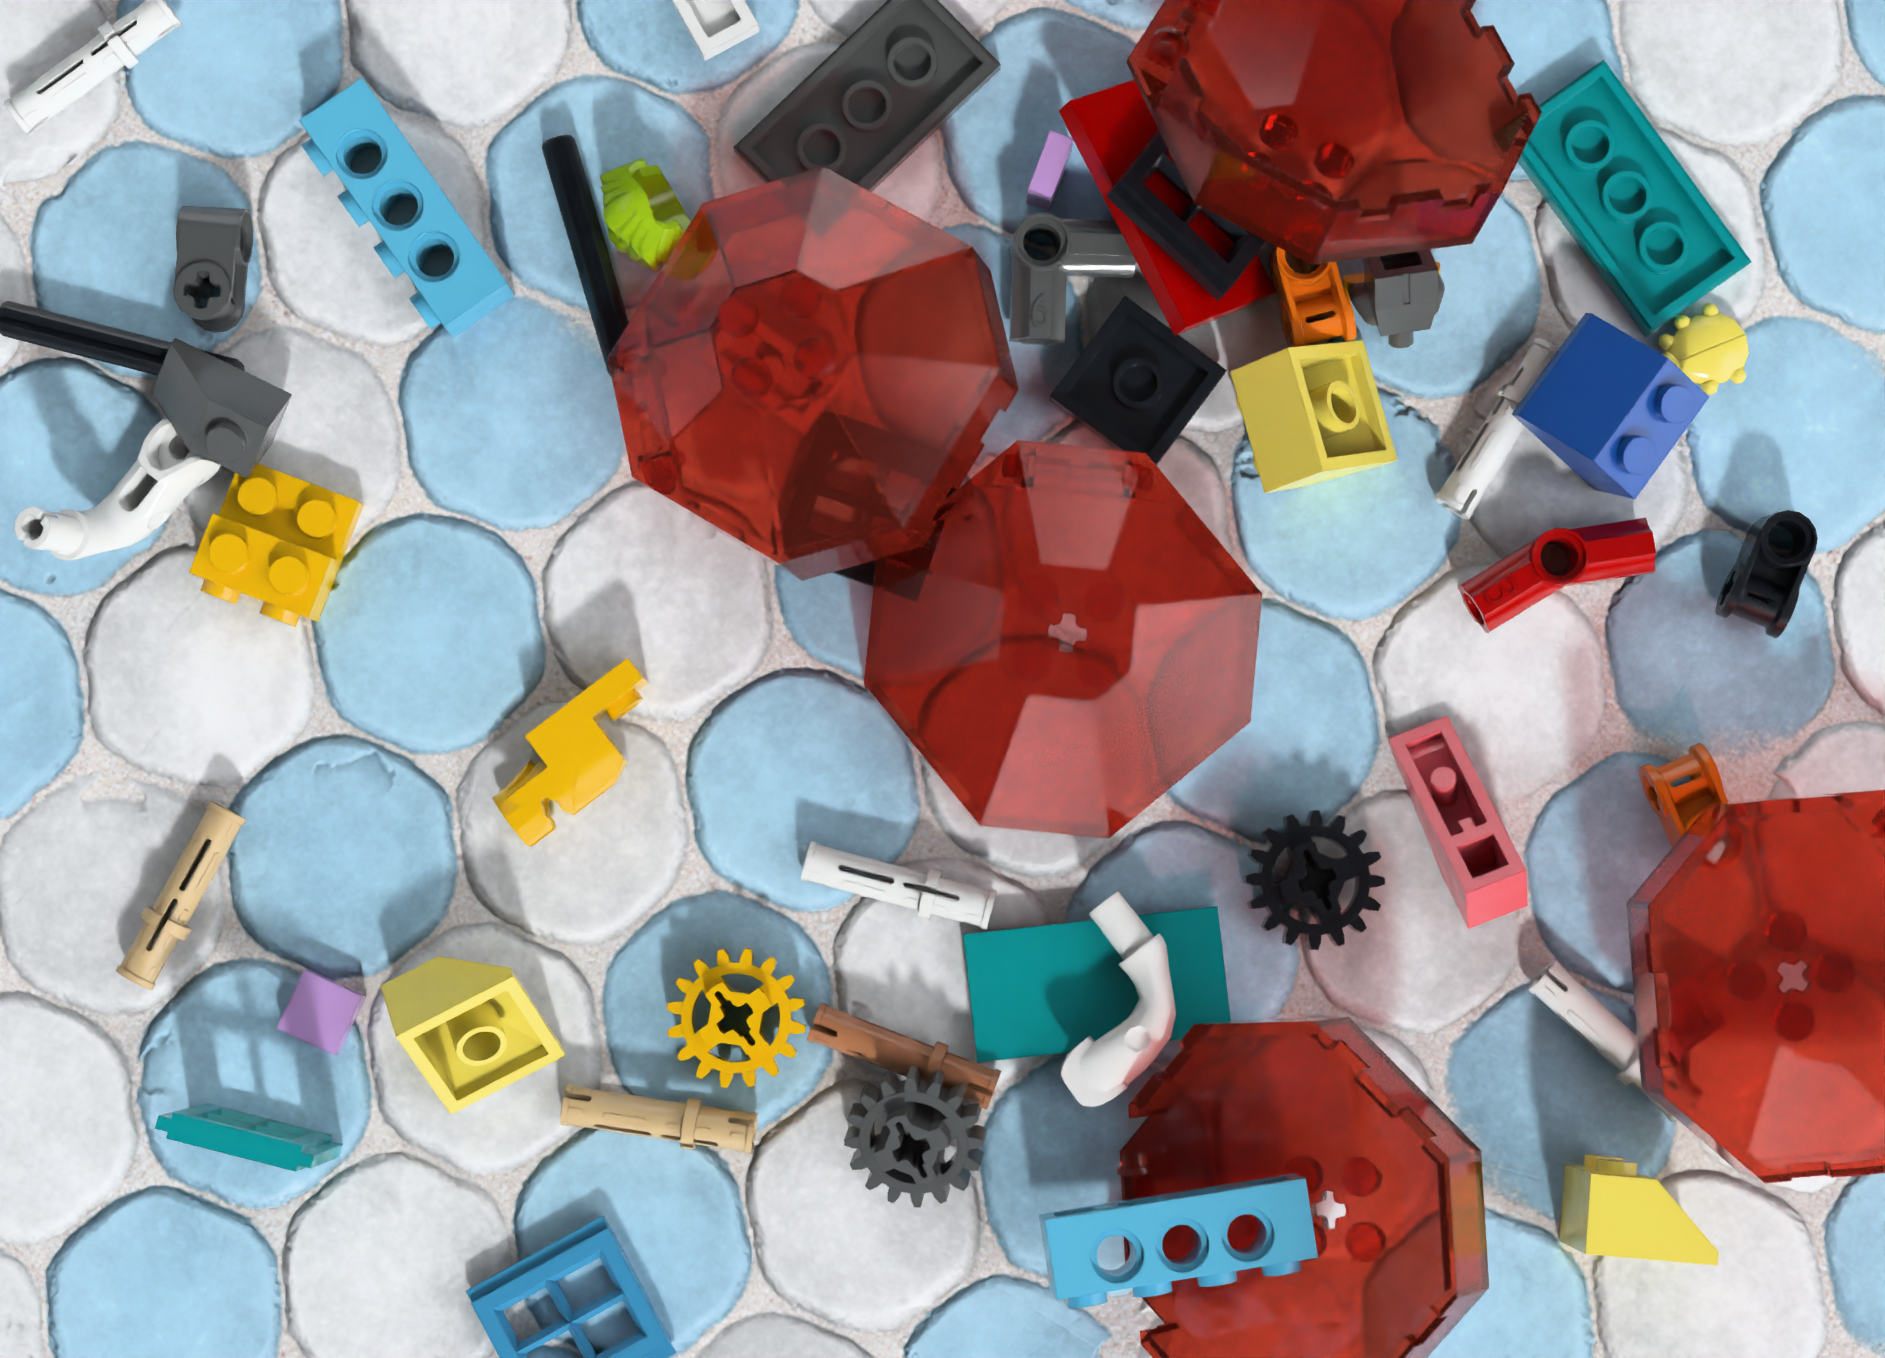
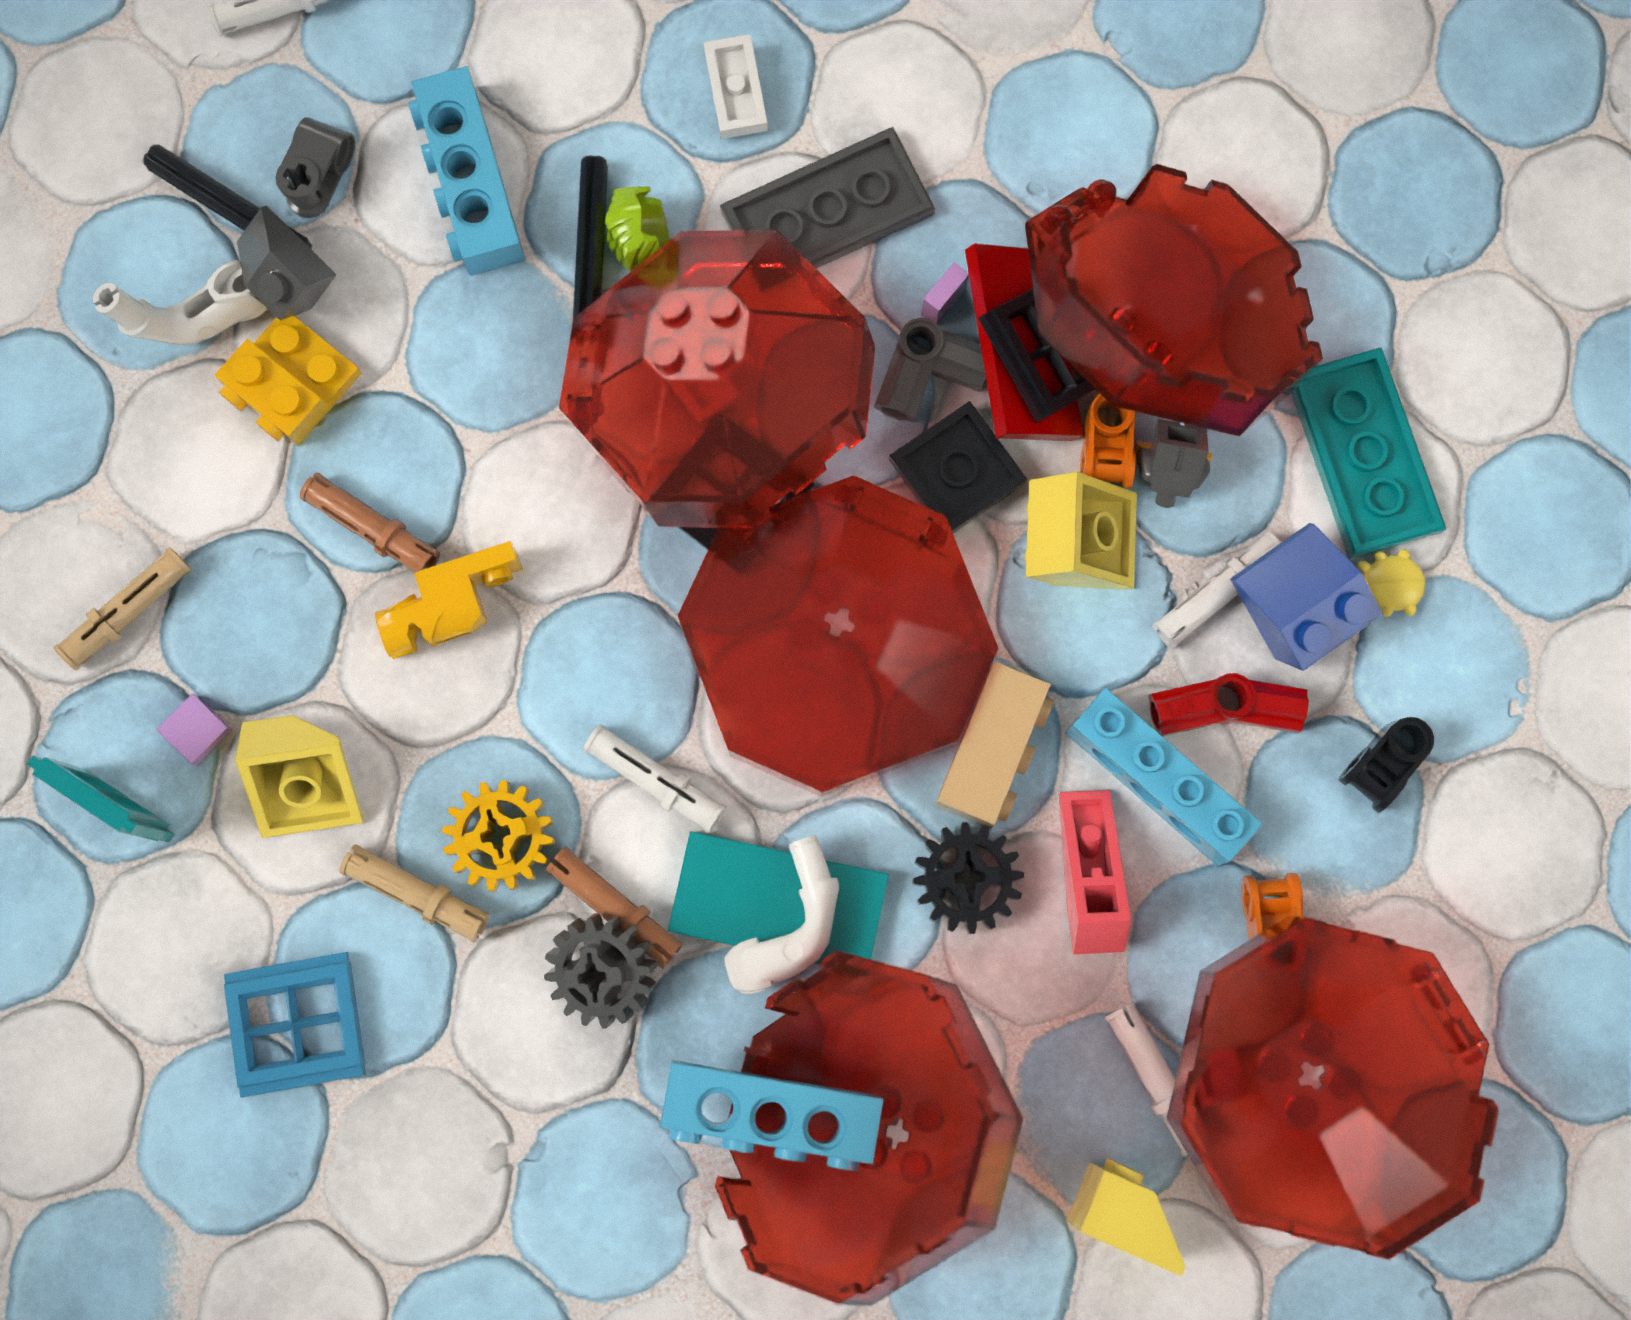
camera: 20 degrees right, 5 degrees down
none -> nougat pin [300,473,440,573]
none -> tan brick [934,661,1054,829]
none -> medium azure brick [1065,688,1262,866]

